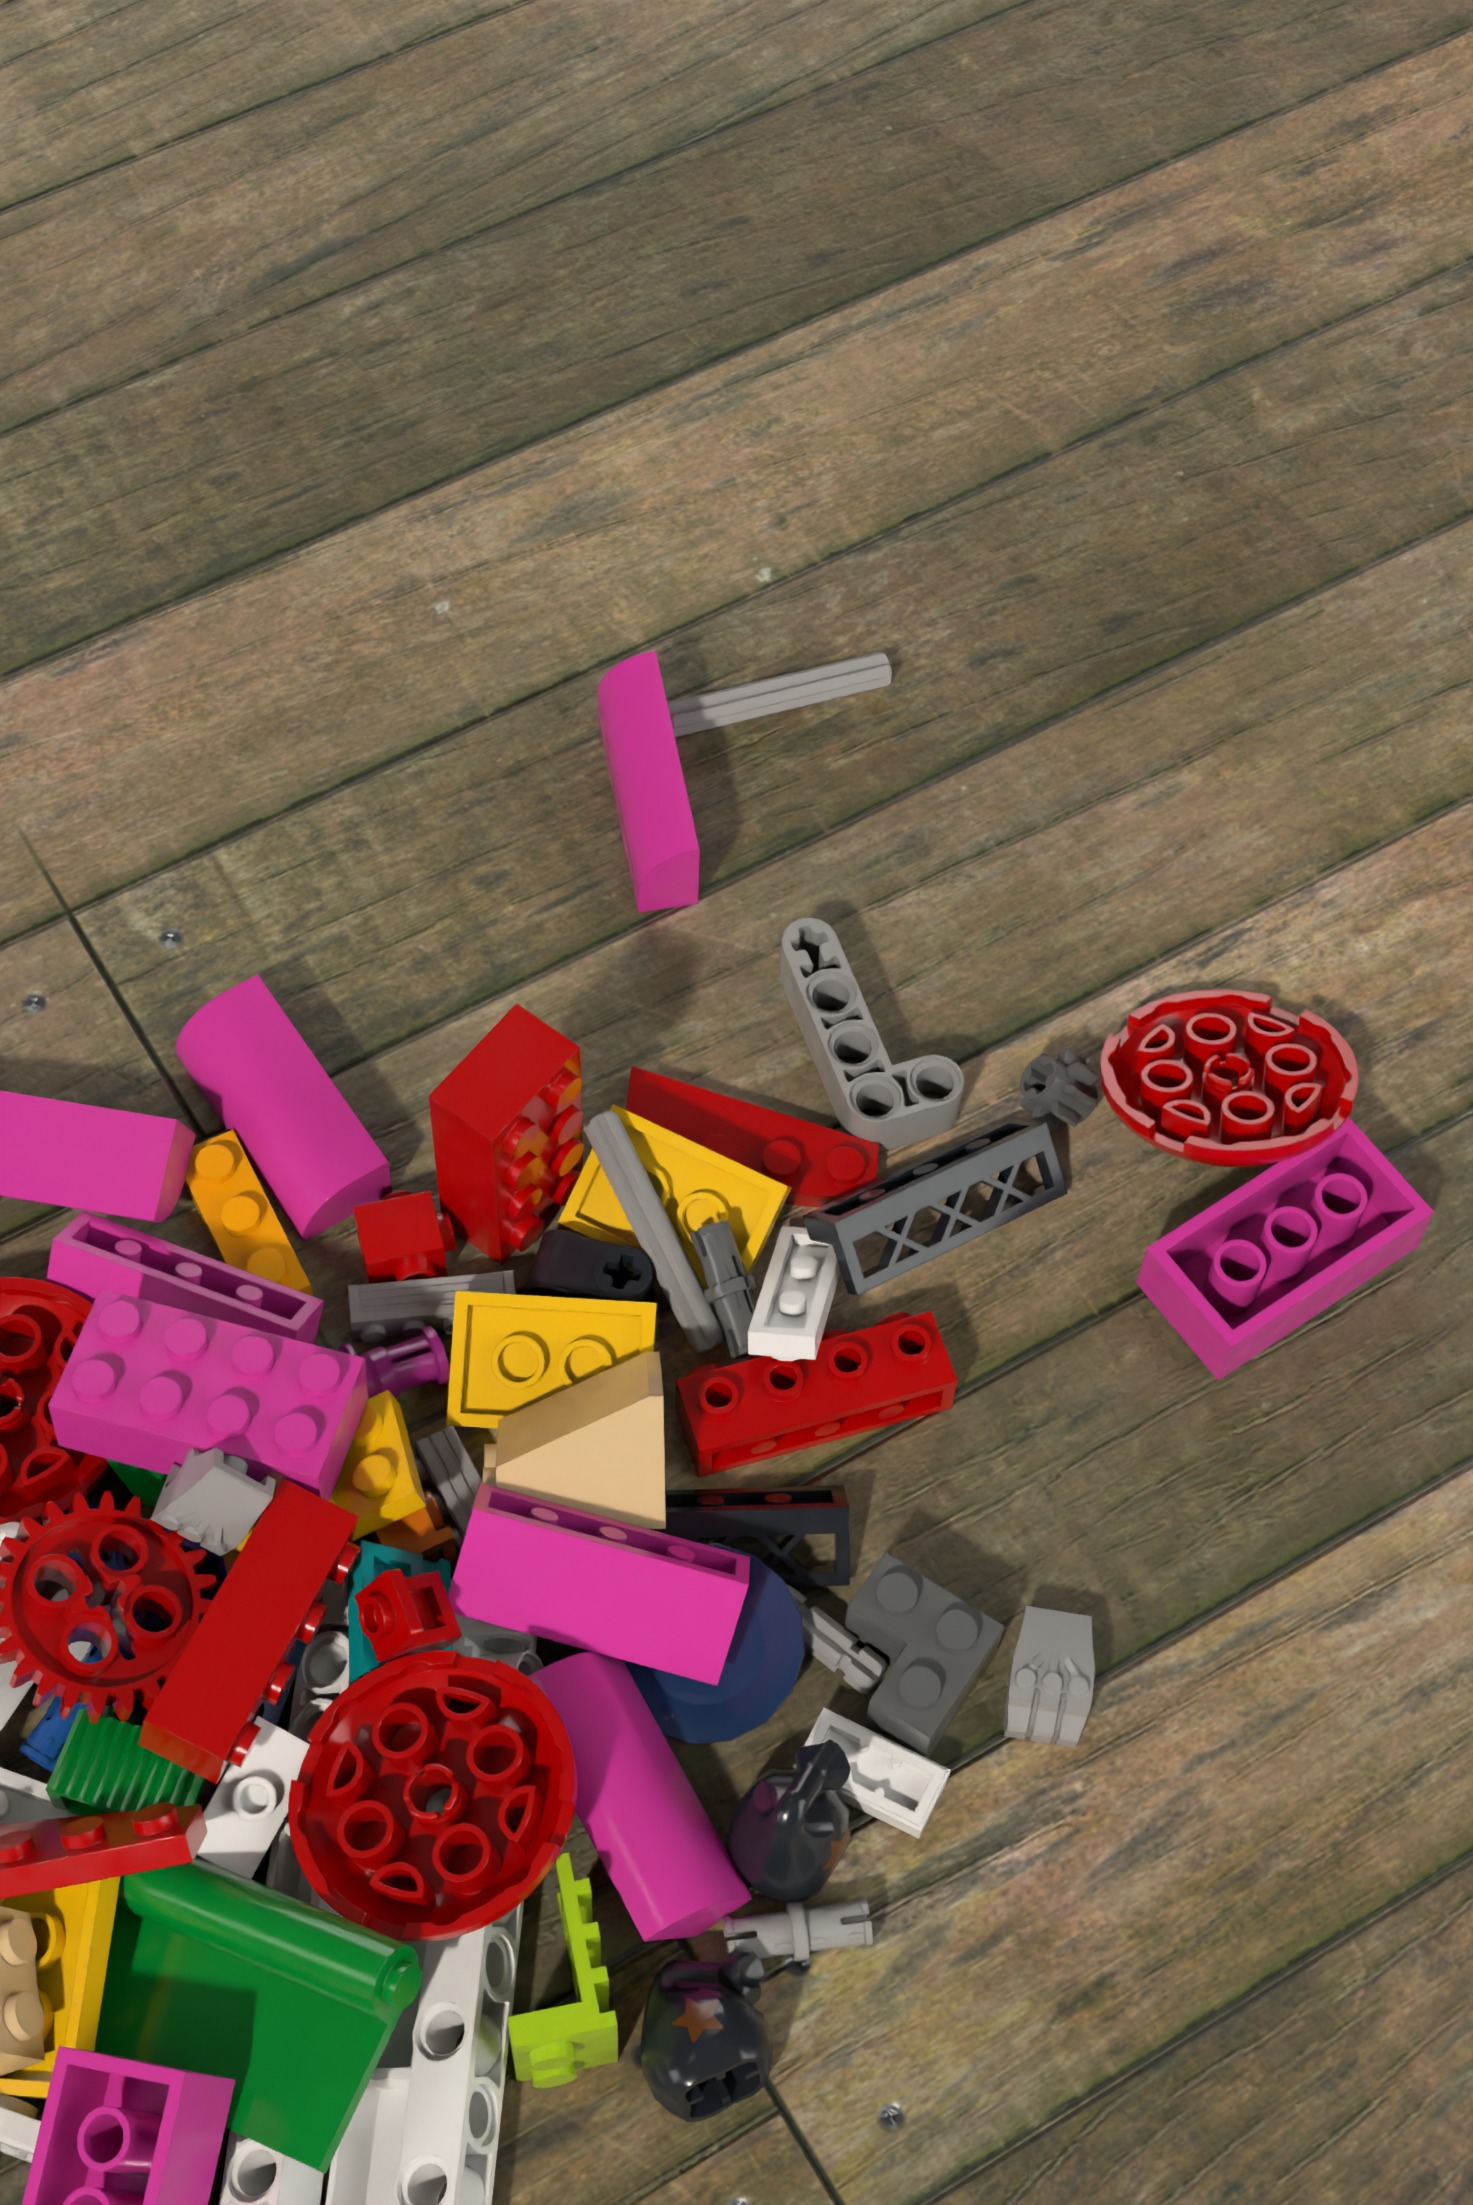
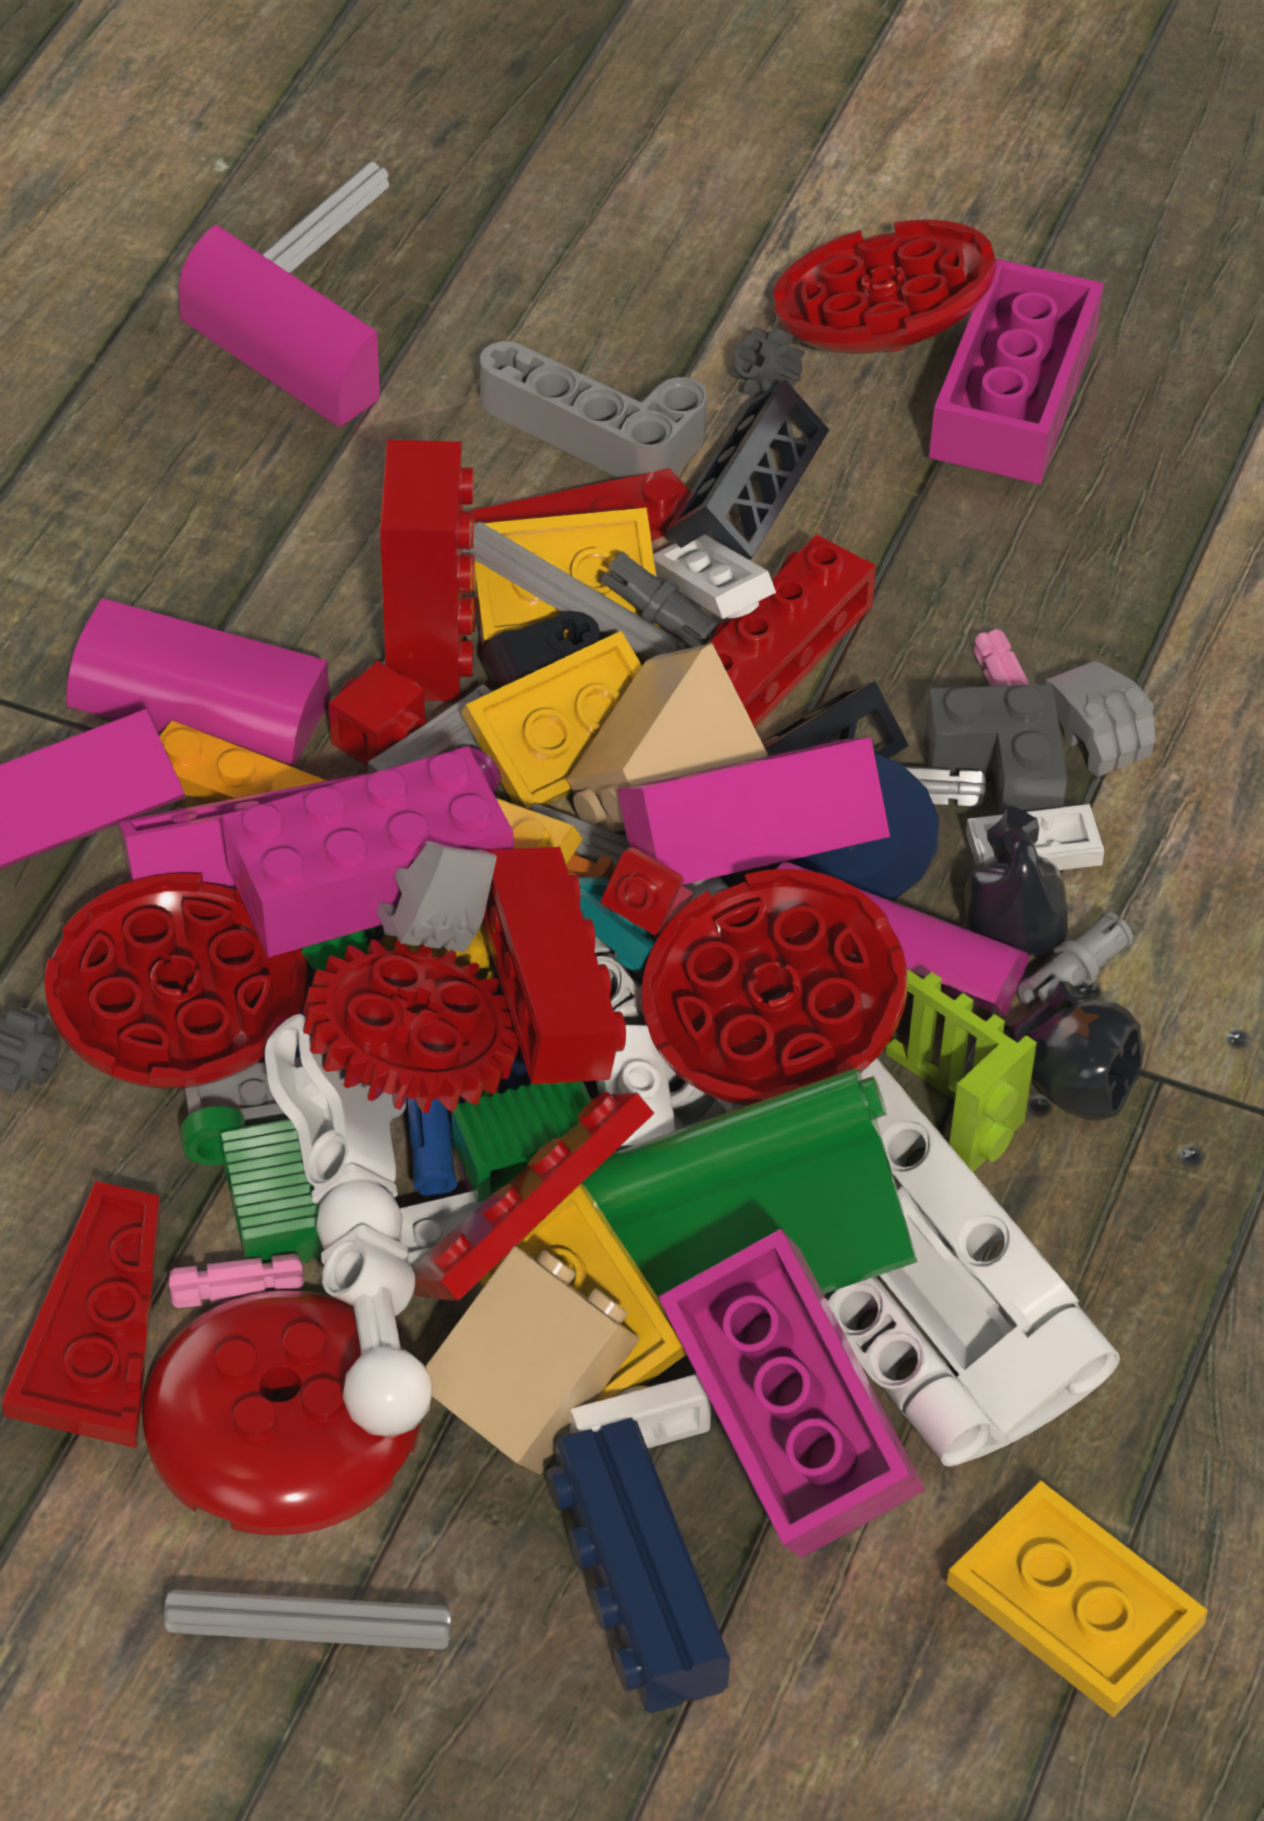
camera: 35 degrees left, 10 degrees down
none -> bright pink axle [974,629,1030,686]

